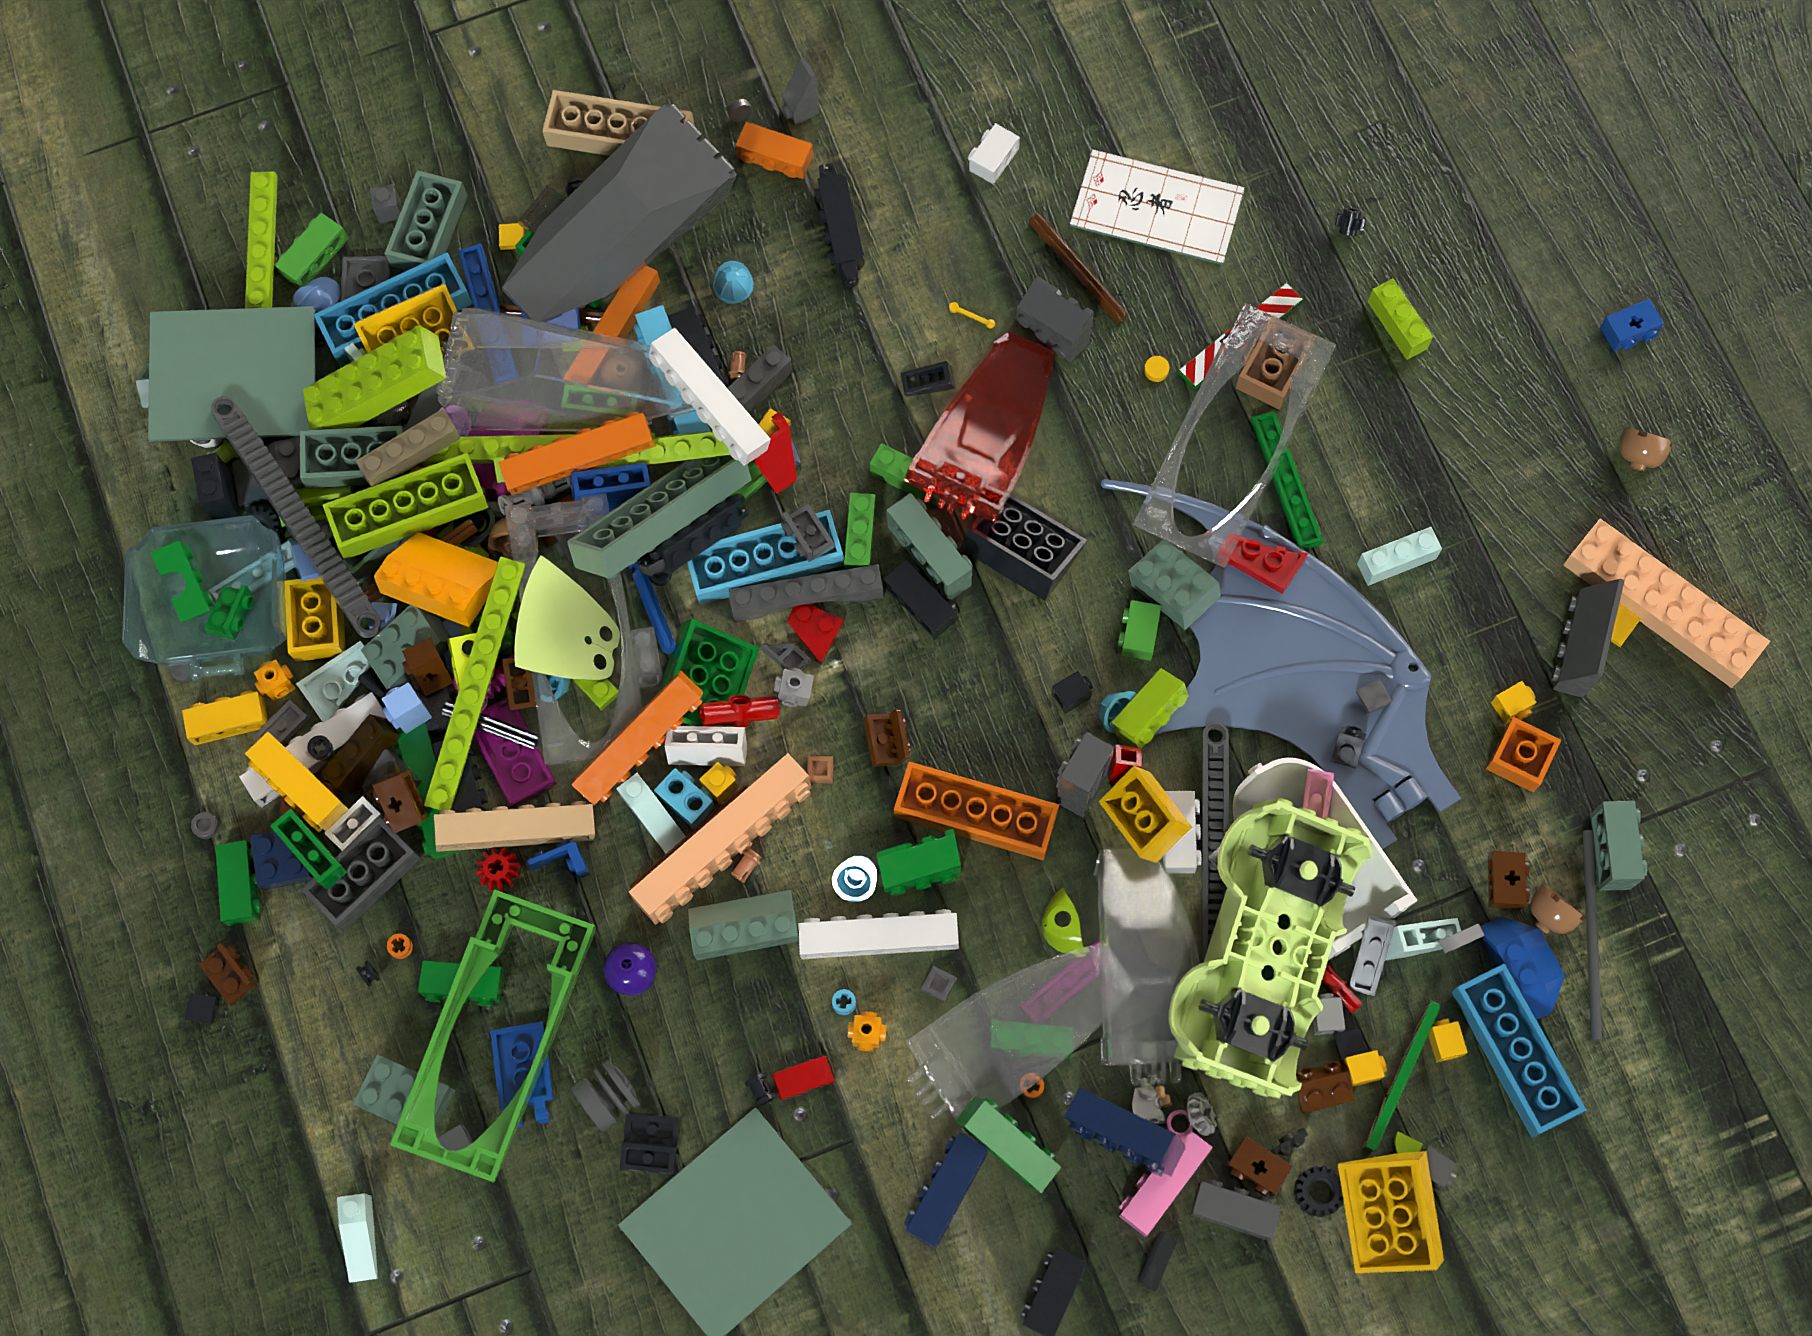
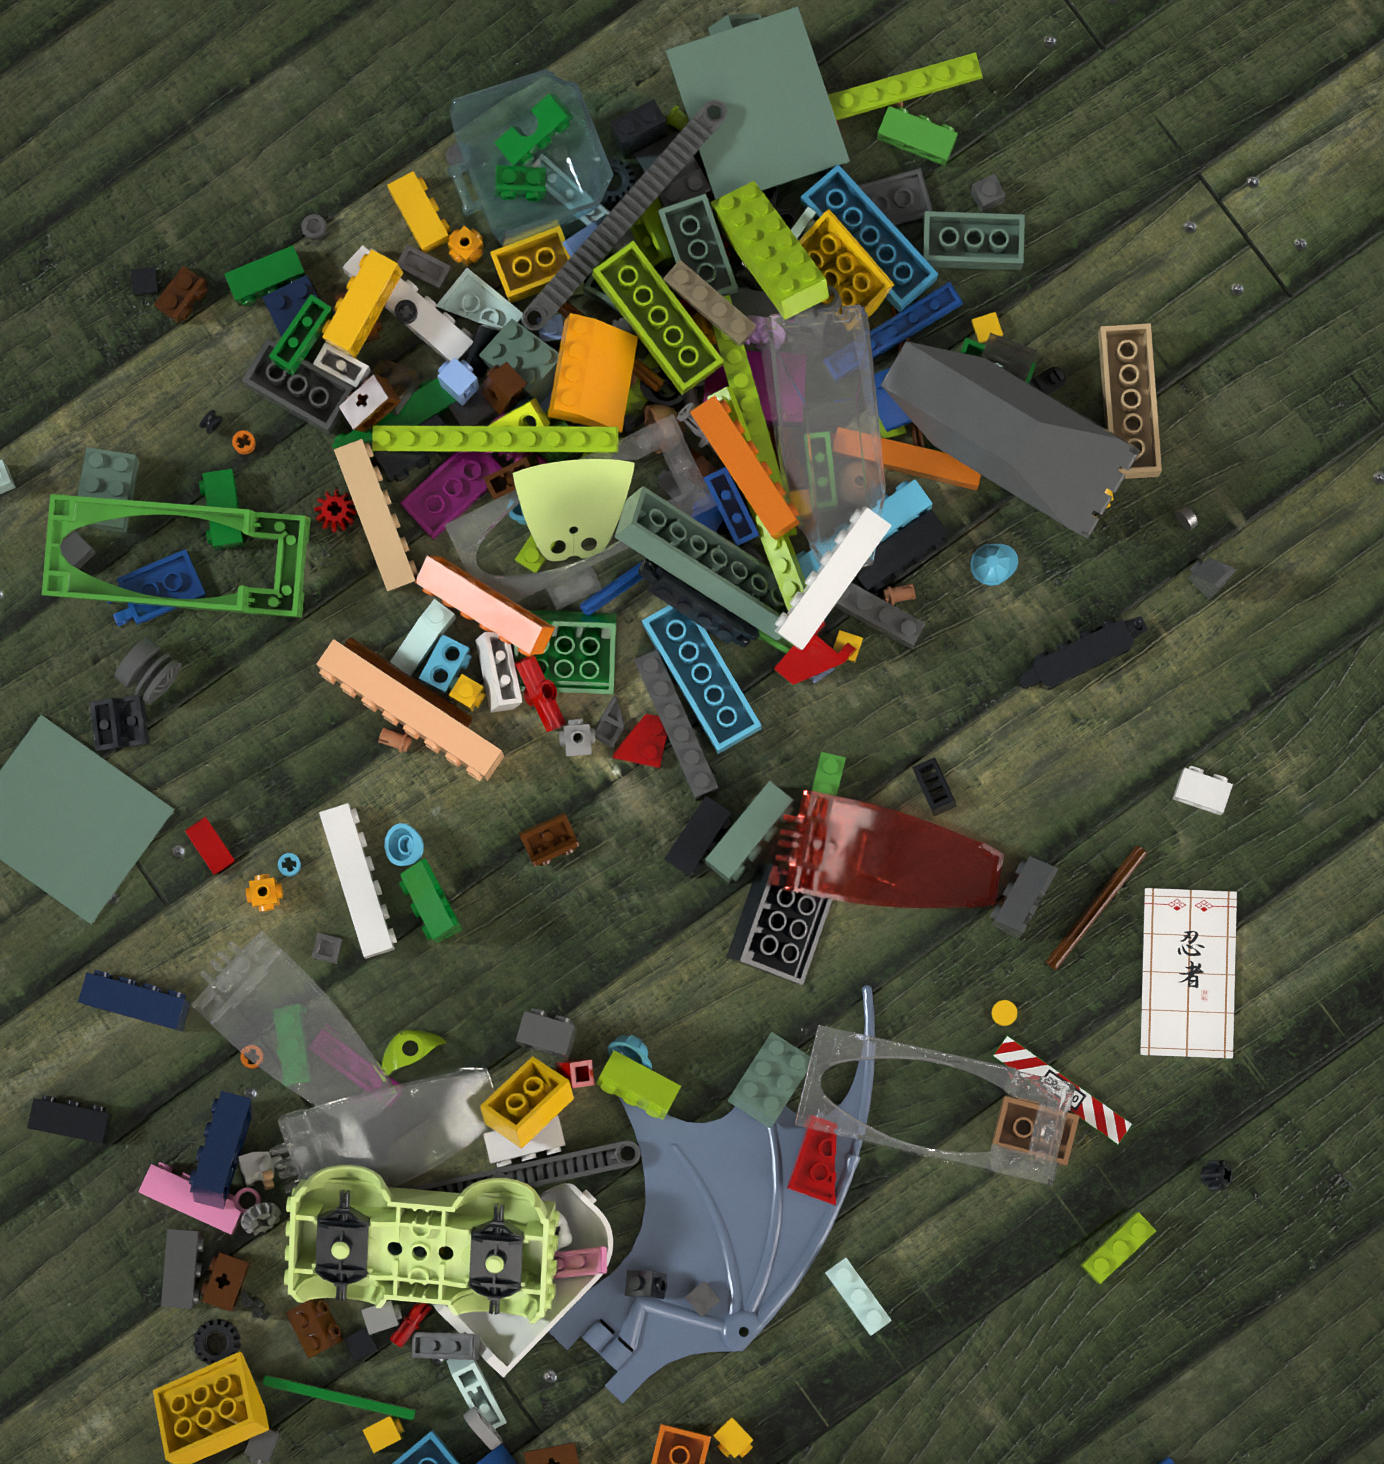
camera: 75 degrees right, 10 degrees up
medium blue piece [291,277,341,323] -> none
dark brown brick [321,714,401,793] -> none
black axle [441,700,540,749] -> none
blue bracket [526,841,590,878] -> none
dark purple cylinder [604,942,657,996] -> none
sand green slope [688,890,799,960] -> none
orange brick [735,122,814,179] -> none
black bush [745,1072,777,1108] -> none
dark grey bracket [781,504,835,562] -> none
medium nougat tile [807,756,834,783] -> none
bright green brick [844,493,876,570] -> none
orange brick [894,762,1059,861] -> none
yellow hinge [949,302,995,329] -> none
brick [955,1096,1061,1193] -> none
black brick [1051,671,1093,714] -> none
bright green brick [1118,600,1161,661] -> none
black slope [1137,1231,1177,1291] -> none
green tile [1251,410,1324,550] -> none
yellow brick [1342,1050,1387,1087] -> none
lime tile [1394,1132,1423,1153] -> none

